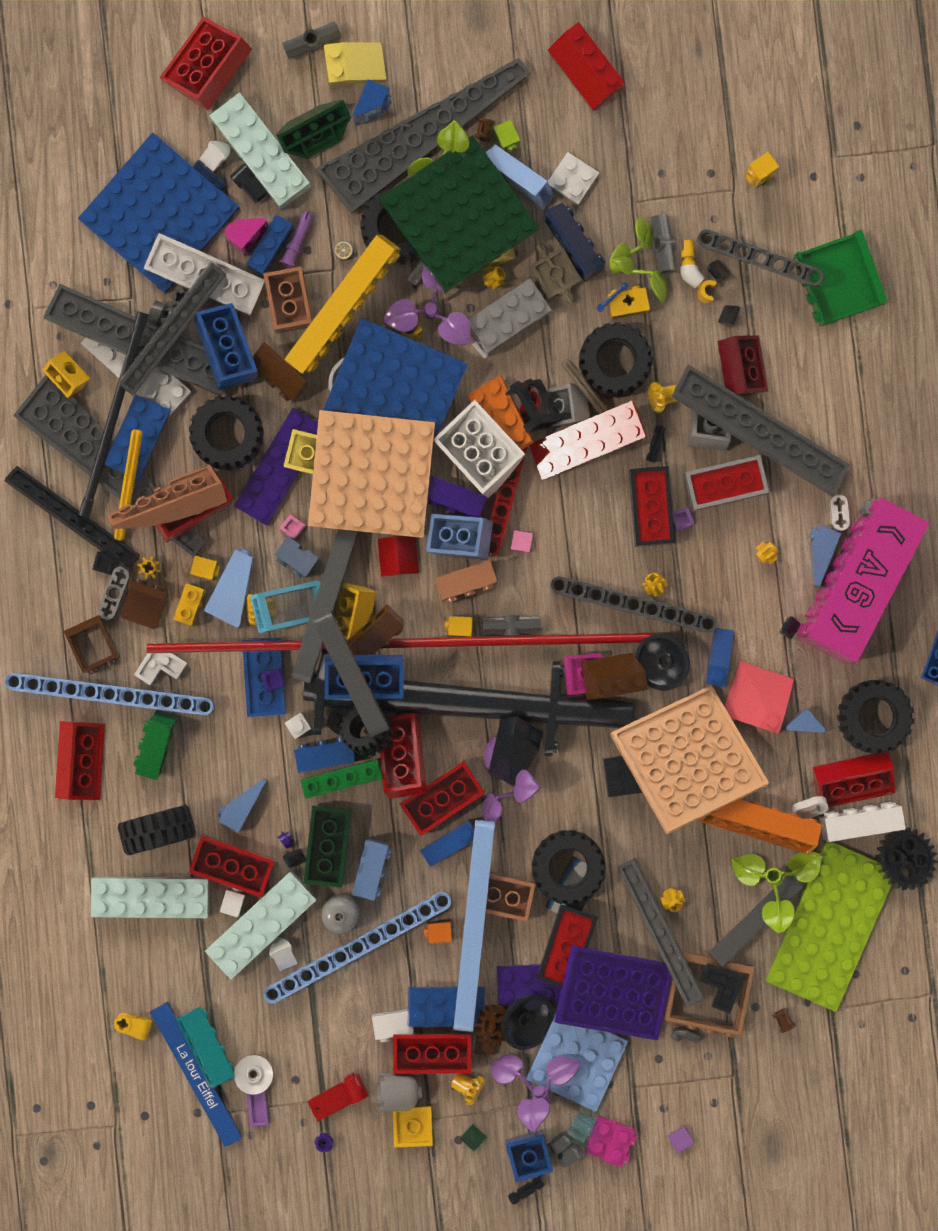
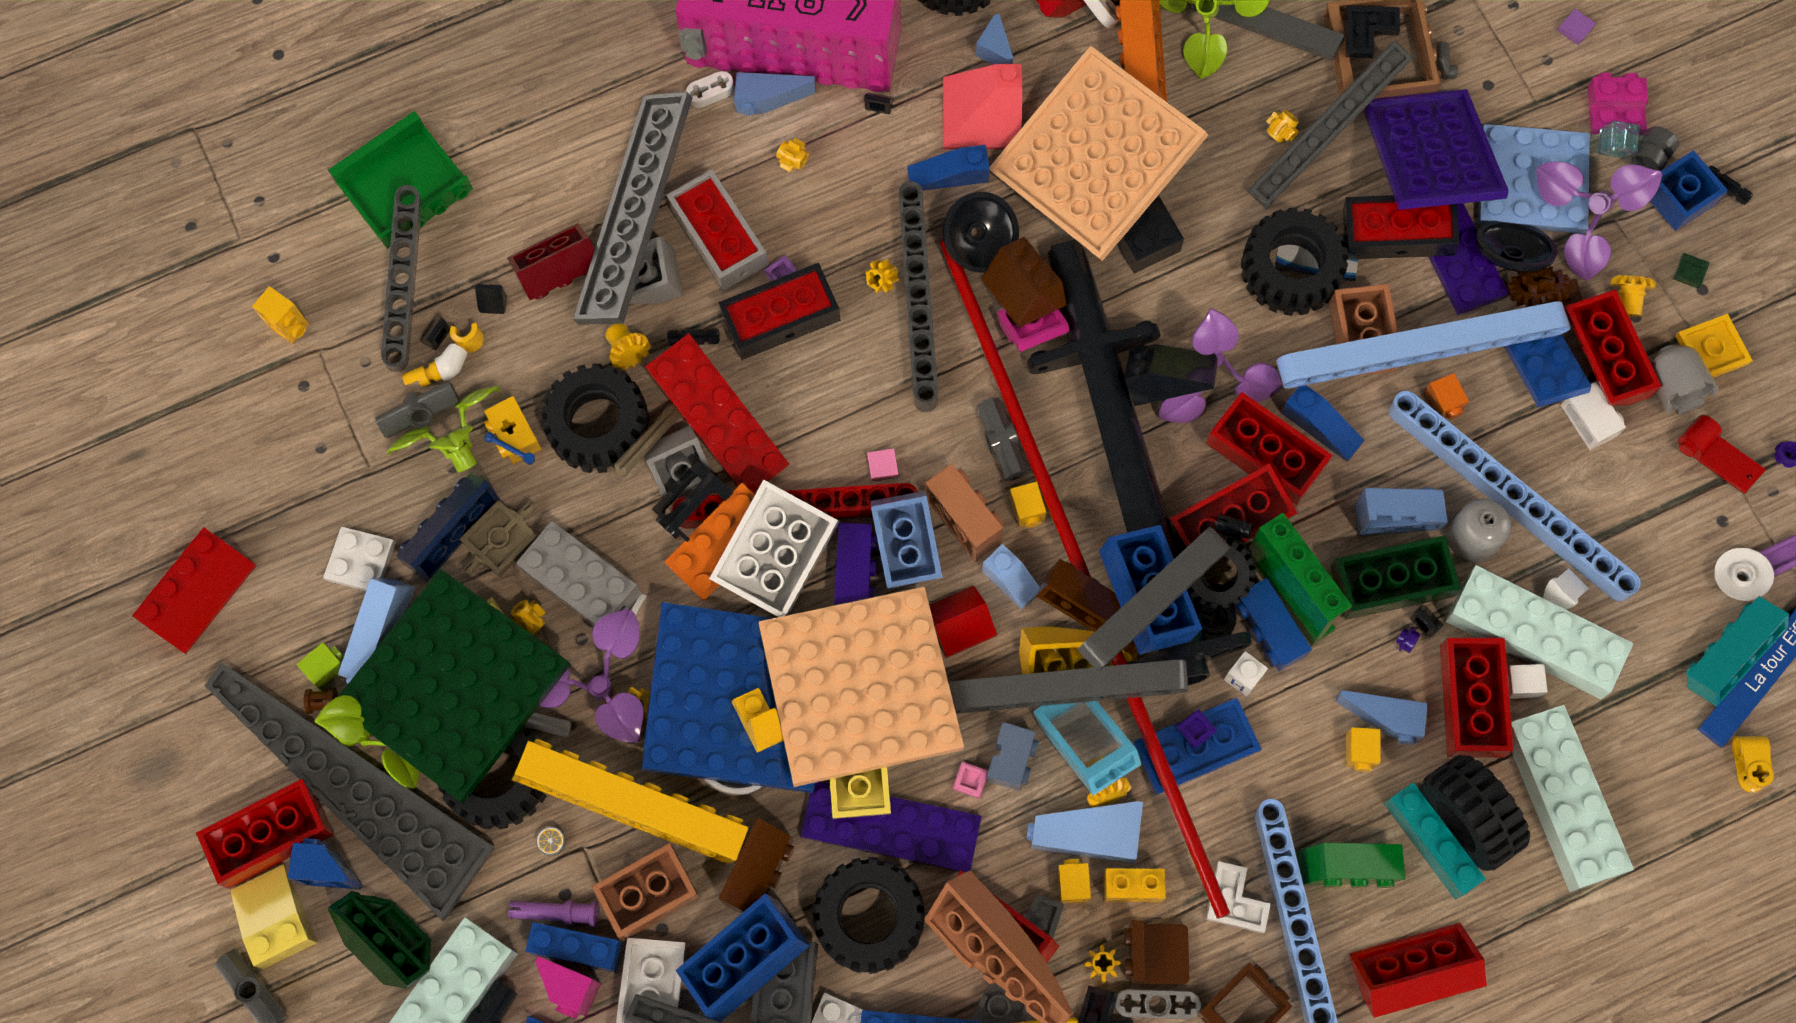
camera: 100 degrees left, 15 degrees down
none -> red slope [196,779,334,889]
none -> yellow slope [732,688,783,753]
none -> light blue slope [982,544,1040,610]
none -> black pin [1215,513,1253,540]
none -> yellow brick [1346,727,1380,772]
none -> teal brick [1384,782,1486,900]

